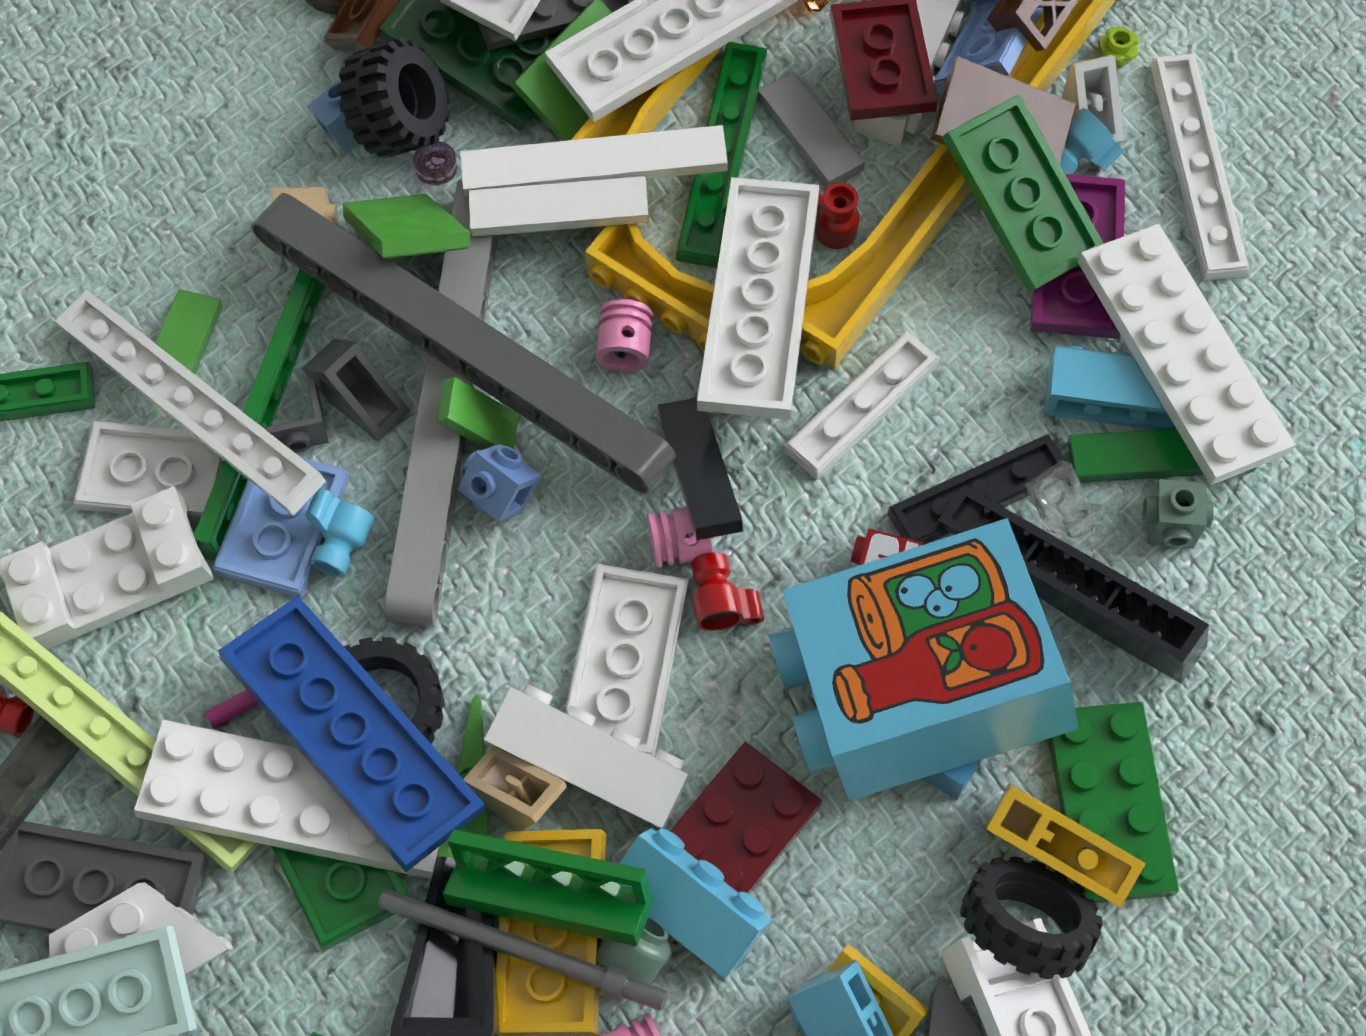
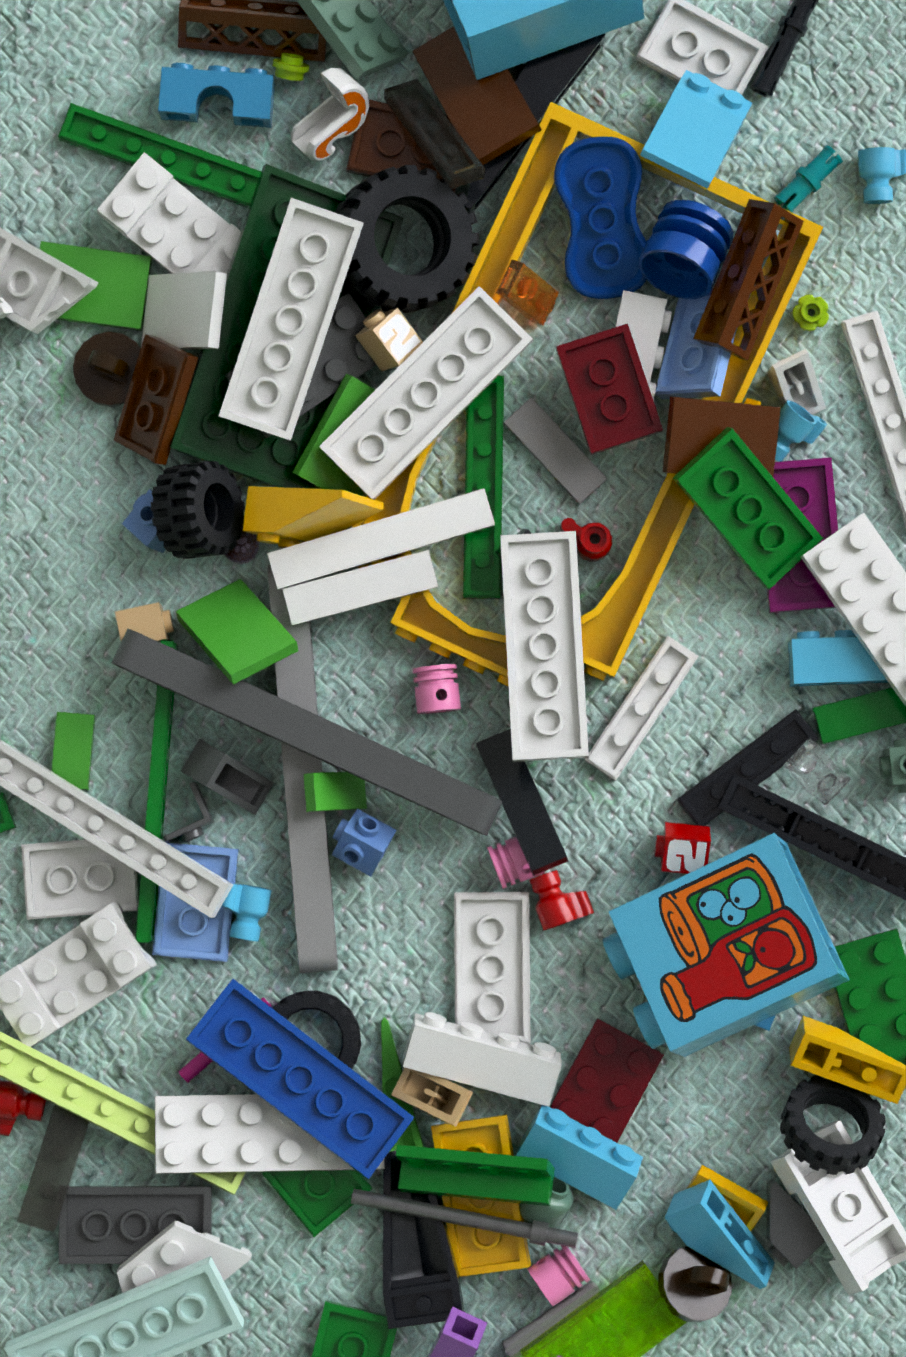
camera: 10 degrees left, 20 degrees up
none -> yellow slope [243,486,384,548]

